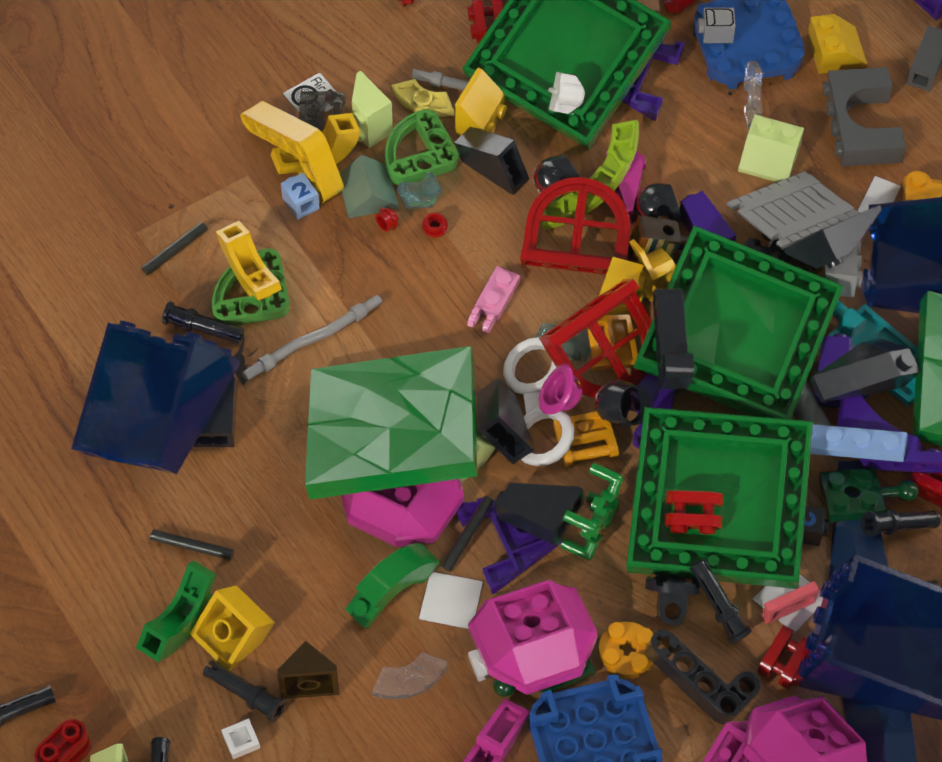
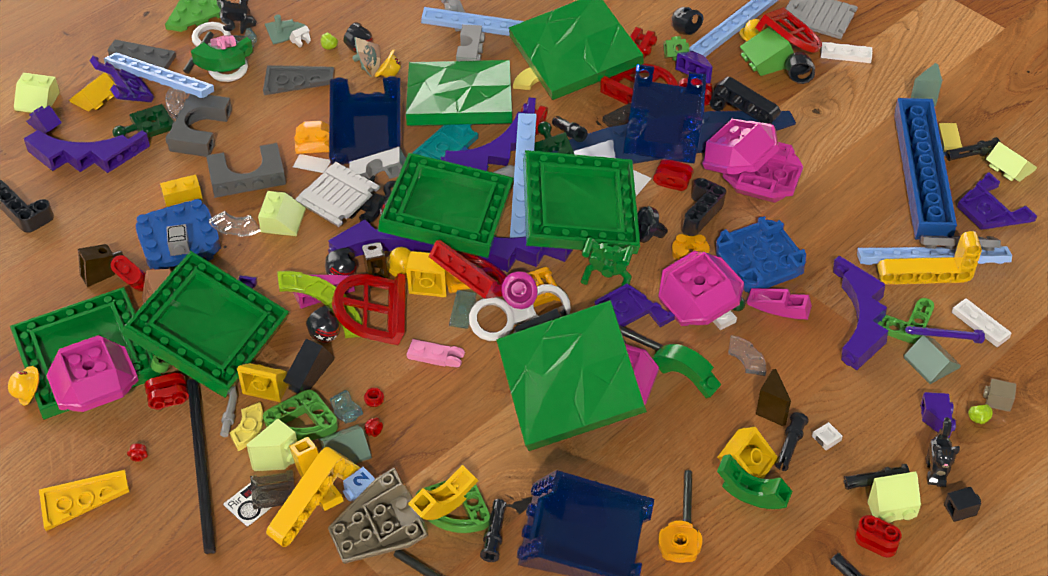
camera: 100 degrees left, 10 degrees down
light grey bar [242,295,382,381] -> none
white sticker [419,572,483,629] -> none
black slope [495,483,584,546] -> none
white piece [548,72,585,114] -> none
black helmet [595,380,650,427] -> none
yellow panel [629,239,676,280] -> none
black beam [653,288,694,389] -> none
red brick [665,491,723,535] -> none
black pin [689,558,752,643] -> none
coral tile [761,581,819,624] -> none
wedge [784,205,882,269] -> none
black wedge [810,339,921,403] -> none
none -> black axle [187,379,216,554]
none -> dark tan wedge [328,468,428,564]
none -> light orange plate [658,521,702,563]

